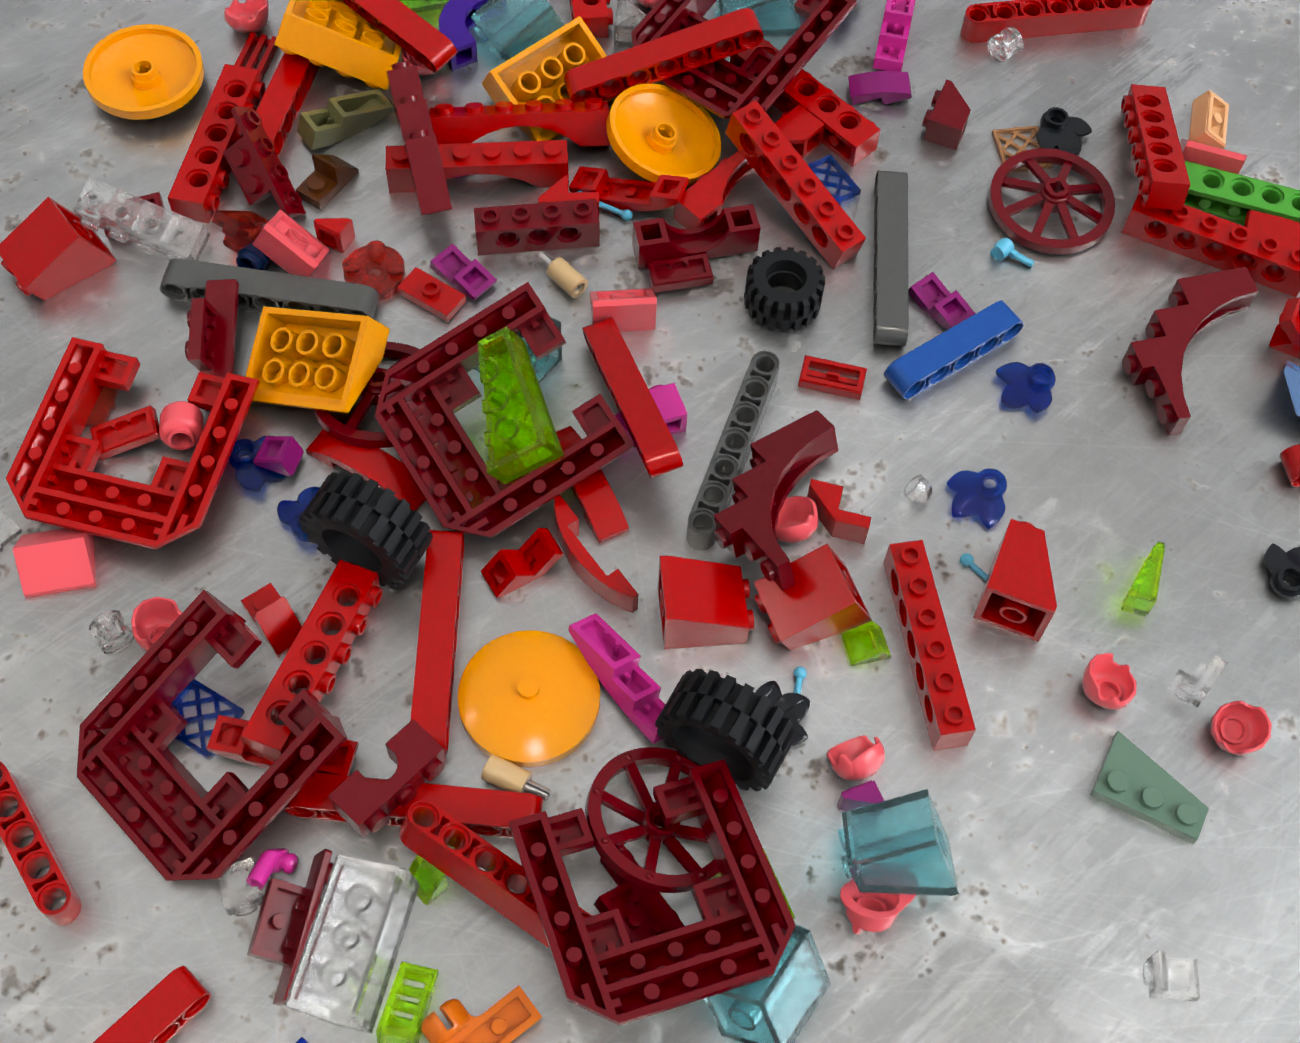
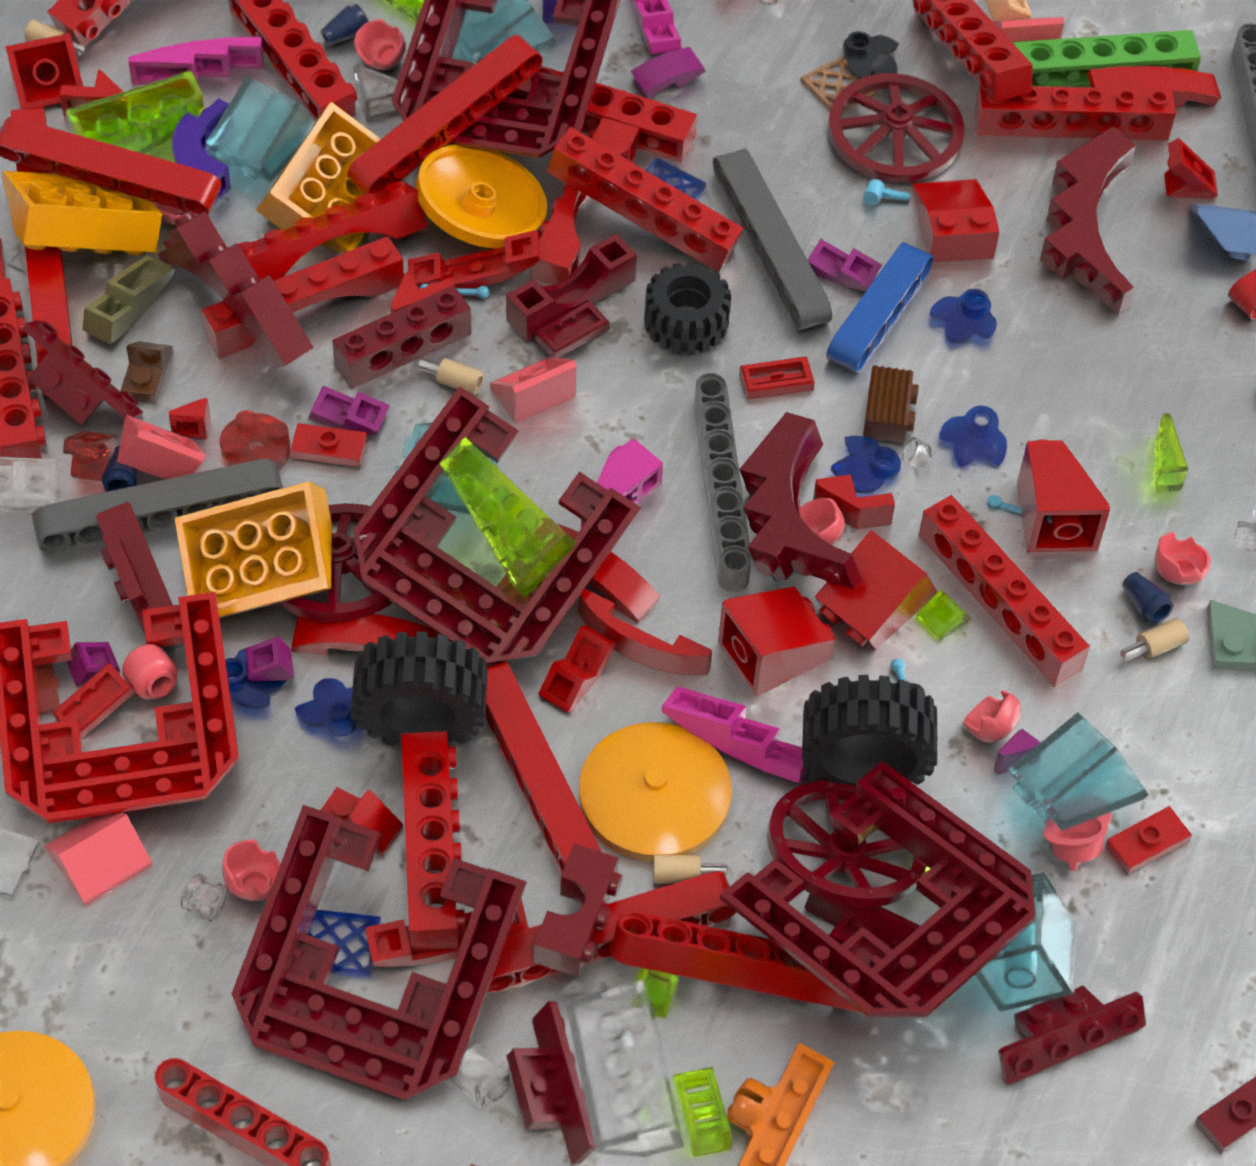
camera: 25 degrees left, 5 degrees down
dark pink arm [246,848,299,889] -> none
red beam [582,317,683,479] -> none
dark red slope [922,79,971,150] -> none
none -> magenta slope [66,642,120,687]
none -> clear blue plate [831,436,901,494]
none -> reddish brown brick [862,365,919,444]
none -> red slope [912,179,1000,263]
none -> red plate [1106,806,1192,875]
none -> tan piece [1120,618,1189,661]
none -> dark blue cone [1122,572,1174,624]

